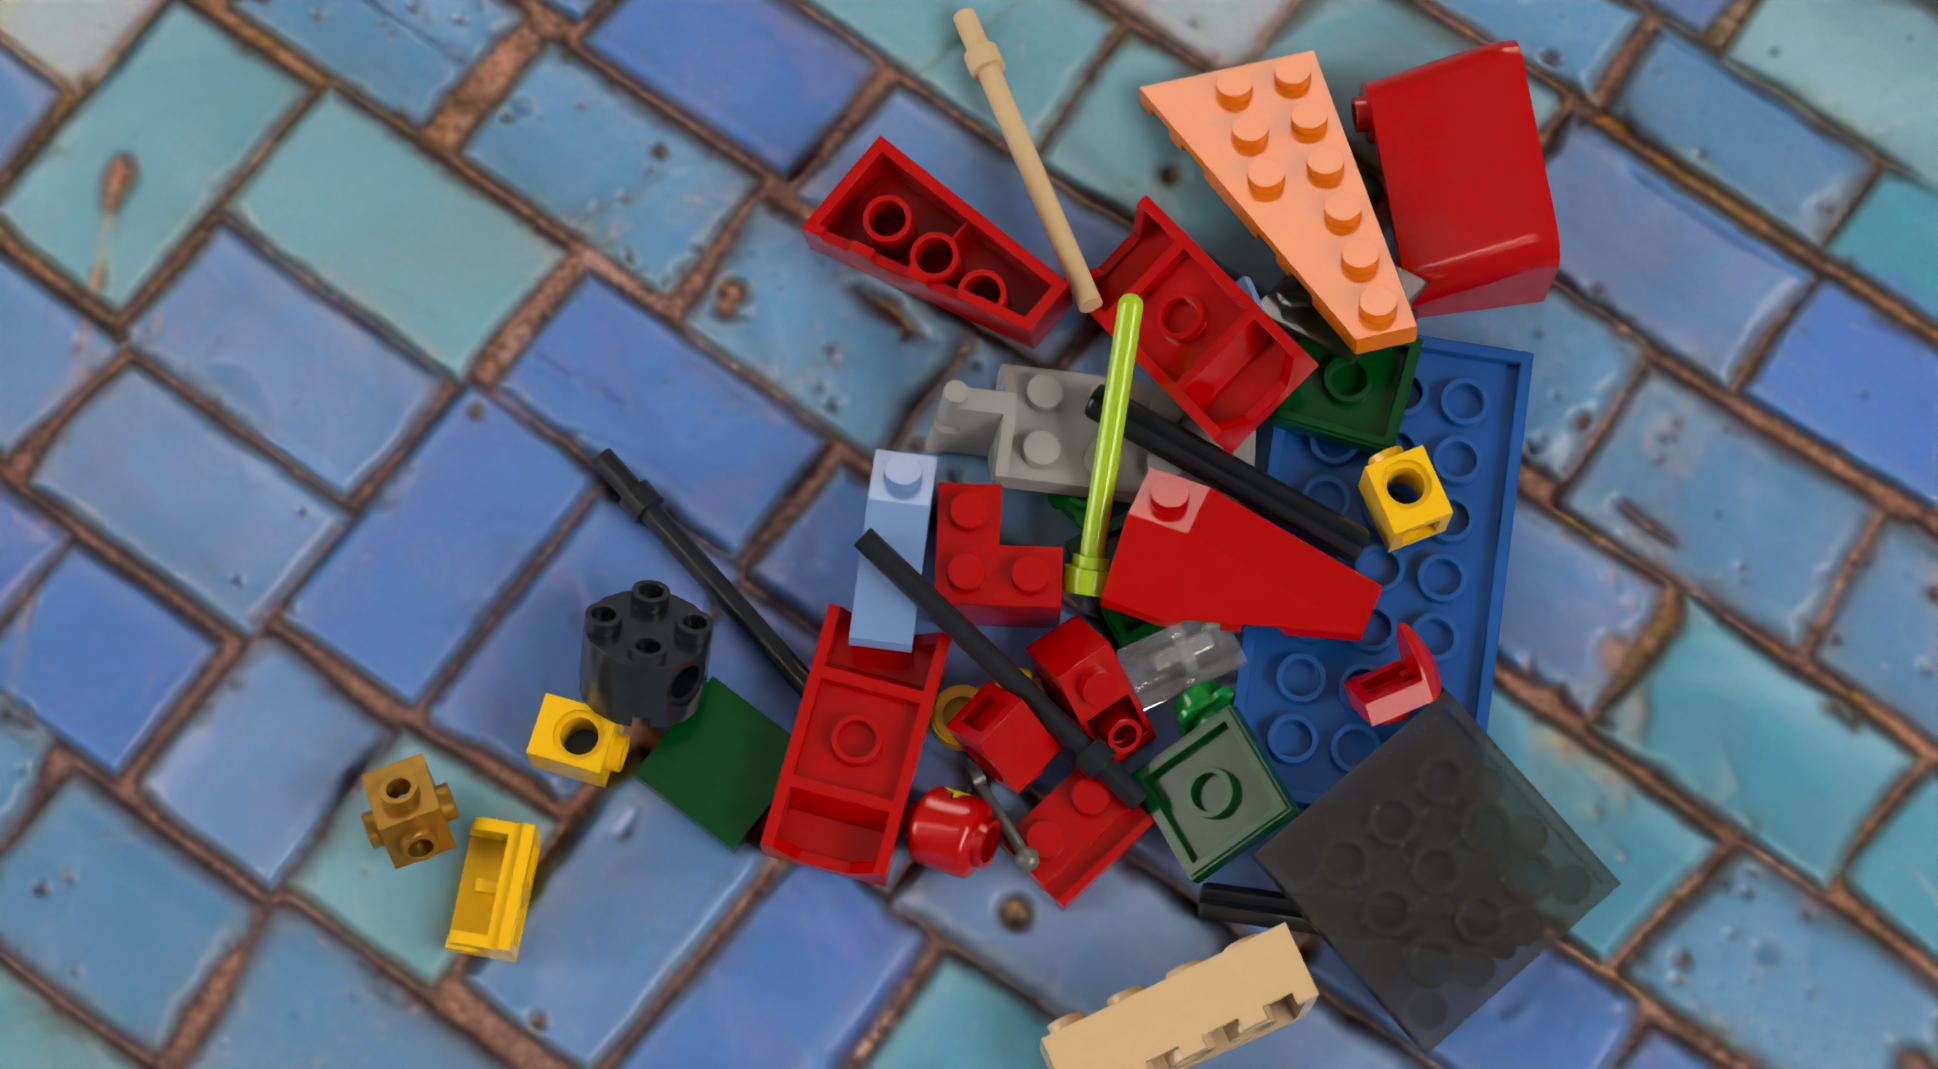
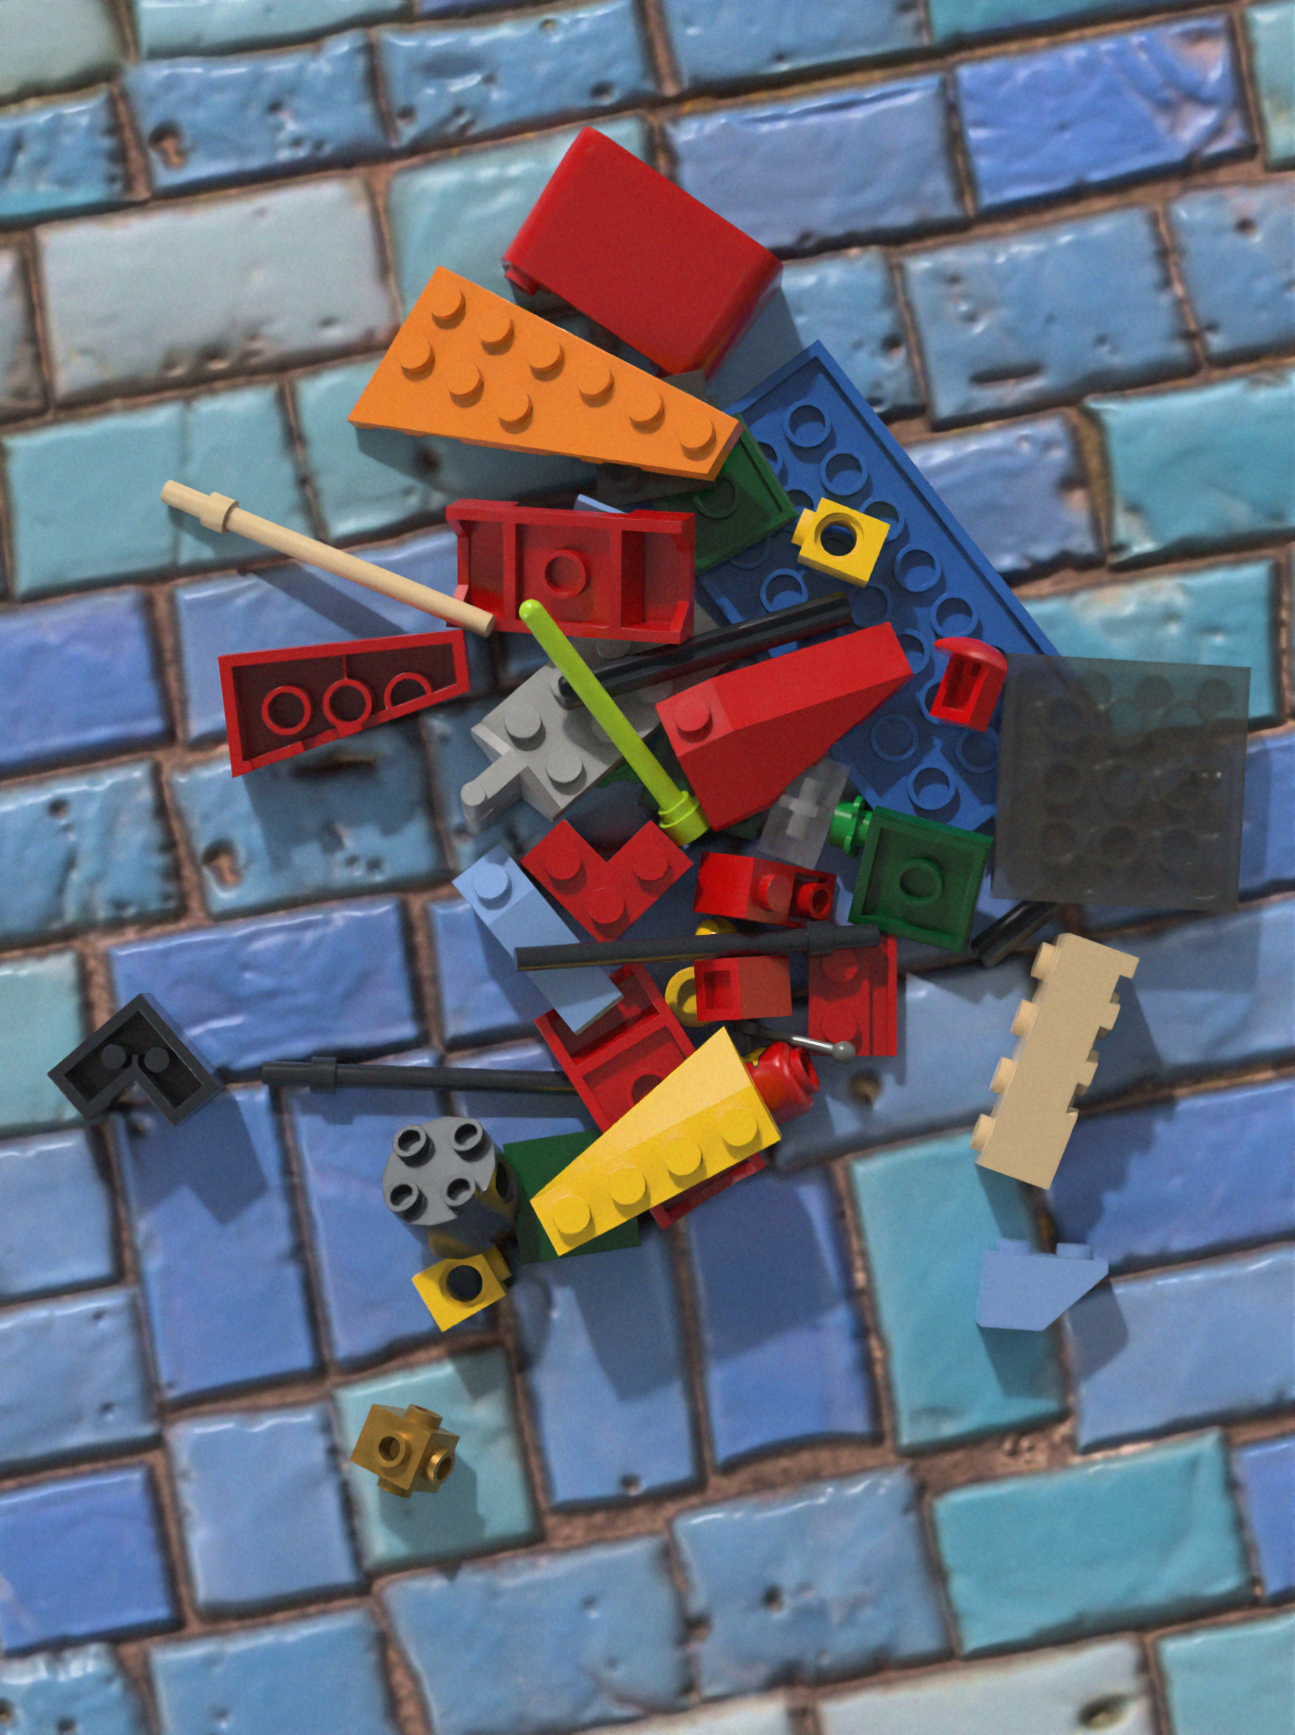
camera: 40 degrees left, 15 degrees up
yellow hinge [445,817,542,963] -> none
none -> black brick [47,993,229,1127]
none -> yellow wedge [530,1026,782,1256]

